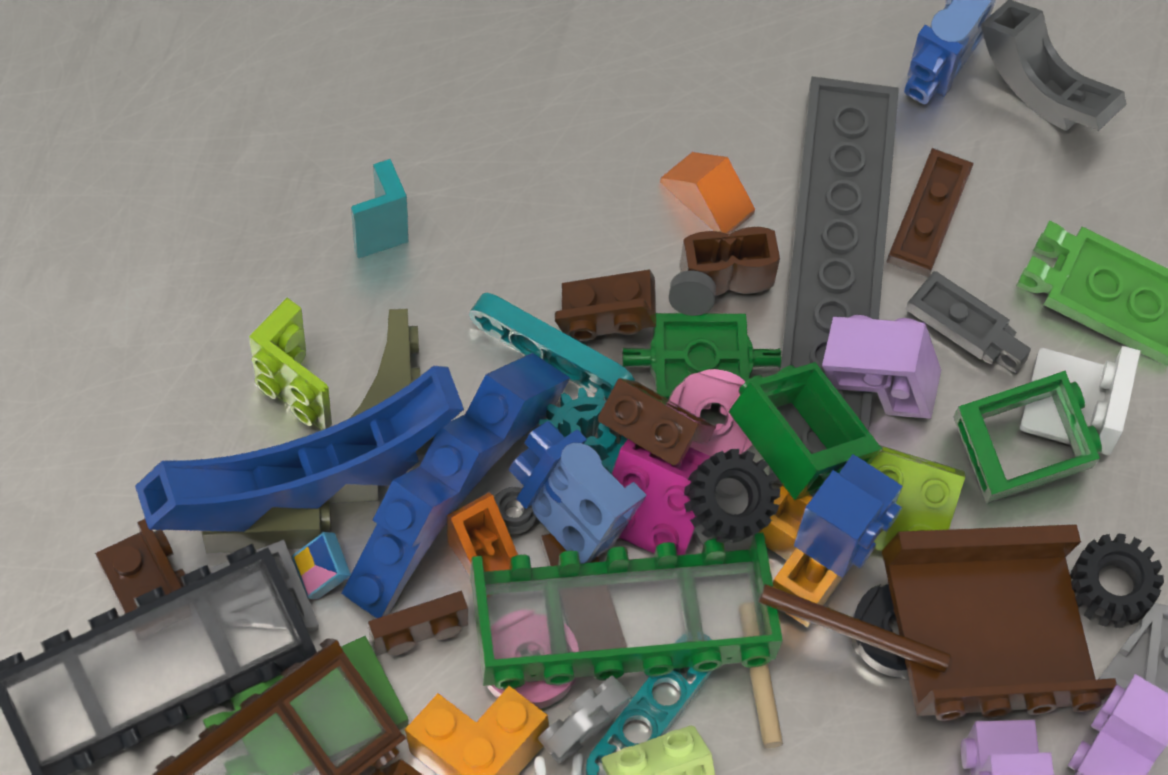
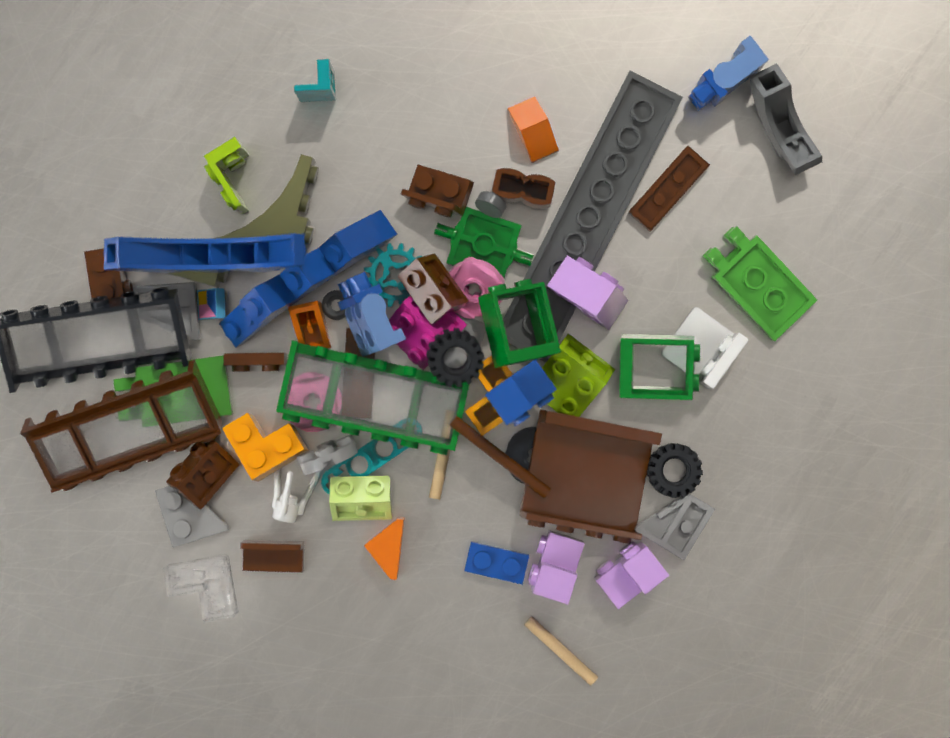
camera: 30 degrees right, 25 degrees up
teal beam [469,293,635,401] -> none
dark grey hinge [906,271,1031,374] -> none

